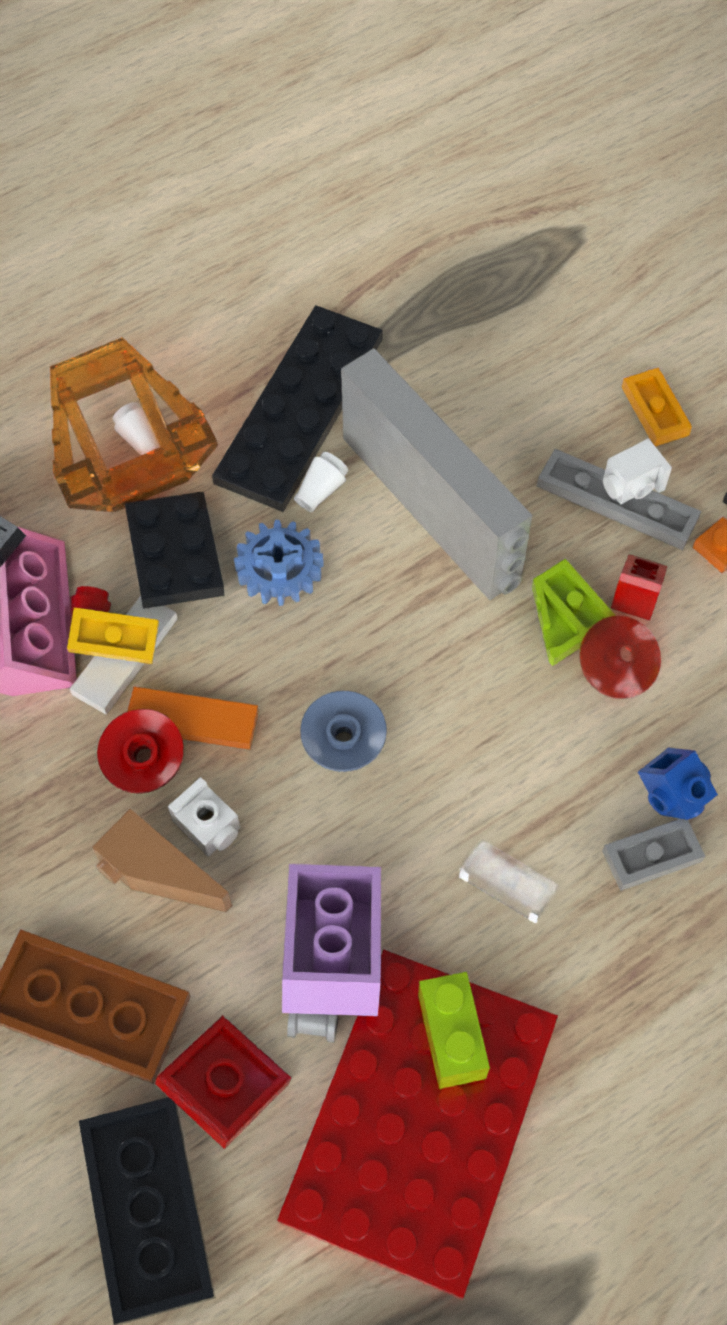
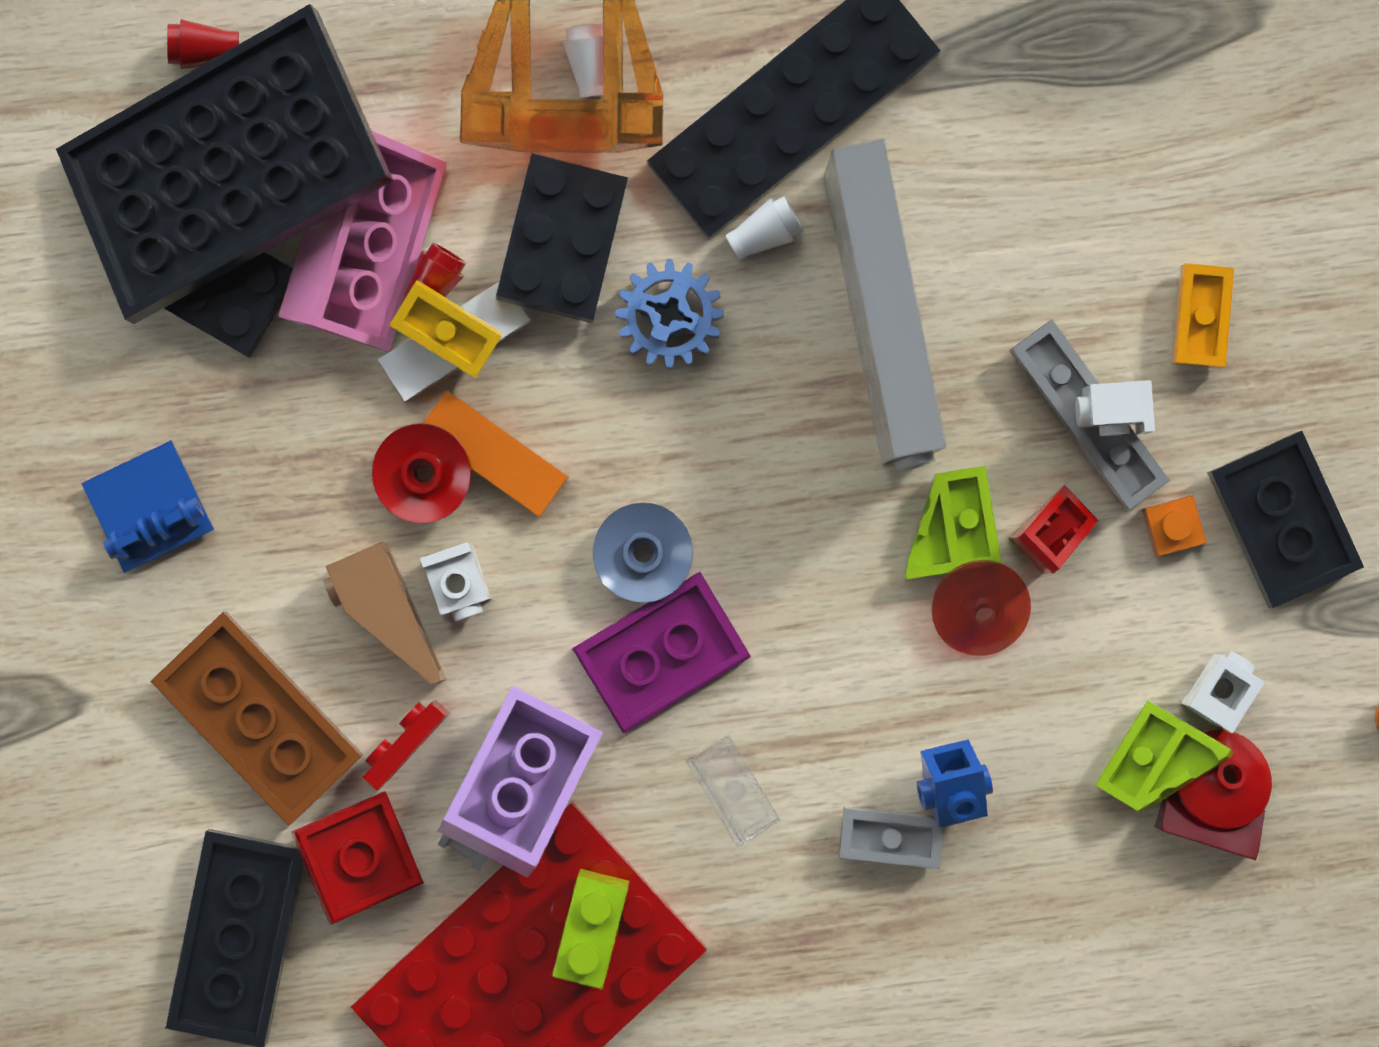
camera: 25 degrees right, 25 degrees up
none -> red plate [362,700,450,791]
none -> magenta tile [572,572,751,734]

